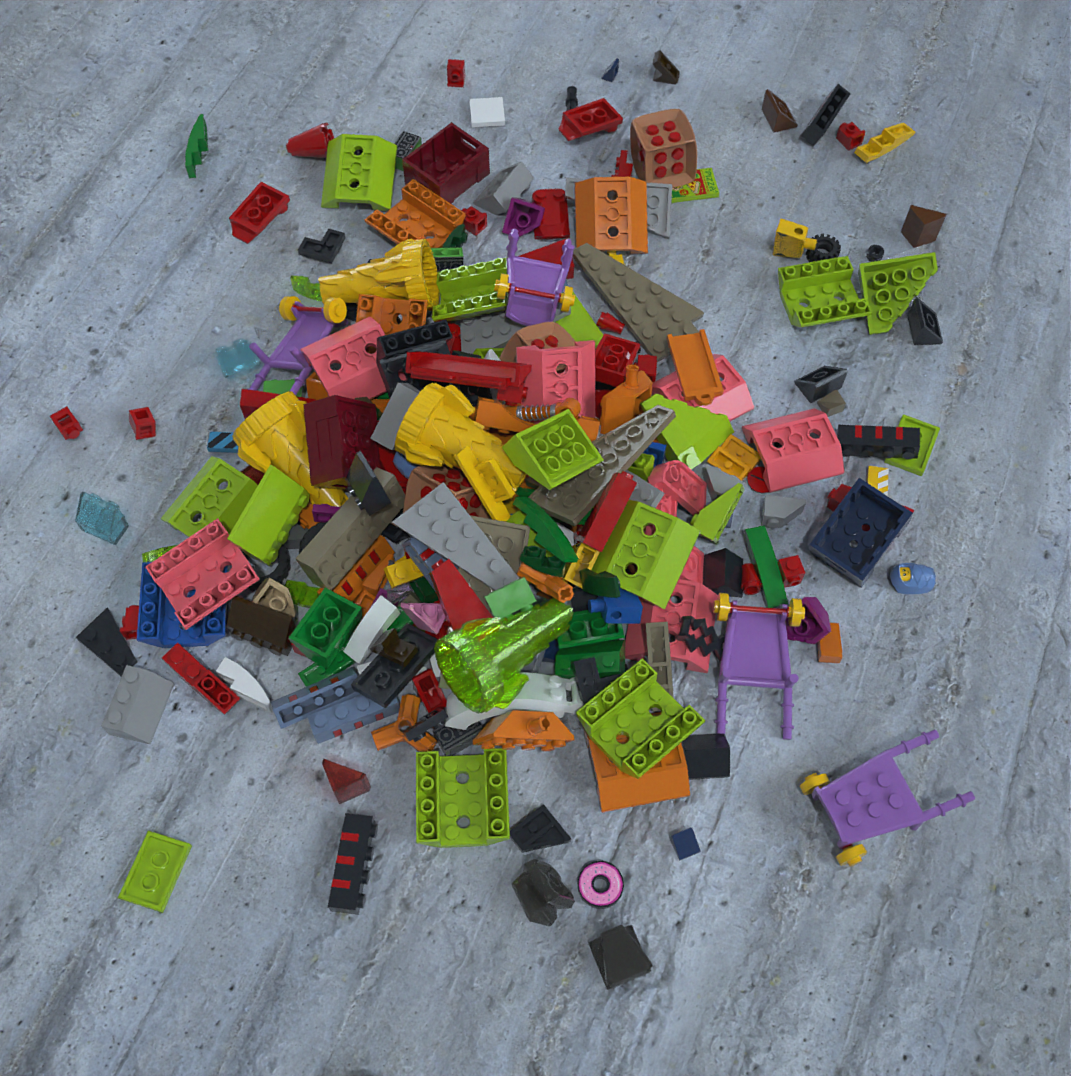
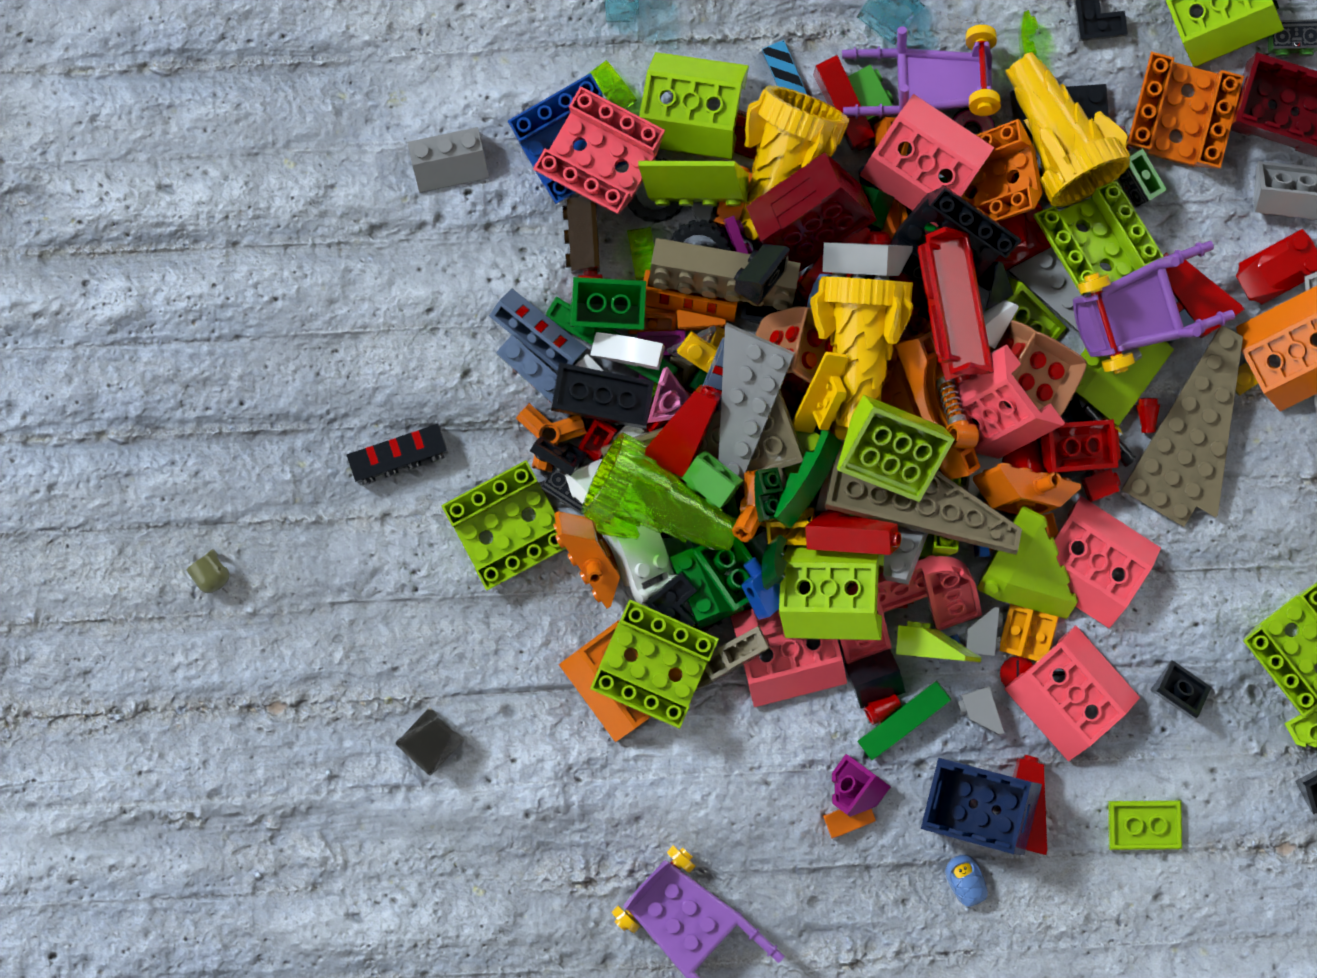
camera: 60 degrees right, 25 degrees up
black wing [76,607,137,677] -> none
lime tile [118,831,192,913] -> none
red brick [120,605,139,640] -> none
red slope [162,642,240,715] -> none
white slope [216,657,273,713] -> none
tan slope [251,578,297,618] -> none
clear red slope [322,759,371,805] -> none
dark brown slope [370,628,418,667] -> none
dark green slope [442,224,468,248] -> none
red brick [461,206,487,236] -> none
magenta slope [502,197,545,237] -> none
black wing [510,804,571,853] -> none
clear smoke piece [511,859,575,926] -> none
tile [577,861,624,909] -> none
orange piece [667,329,724,406] -> none
dark blue slope [670,827,701,861] -> none
black piece [675,616,725,662] -> none
black slope [681,734,730,780] -> none
medium lavender piece [713,593,805,740] -> none
red brick [778,555,806,588] -> none
dark tan slope [817,390,846,417] -> none
black brick [837,424,920,459] -> none
yellow tile [866,466,889,496] -> none

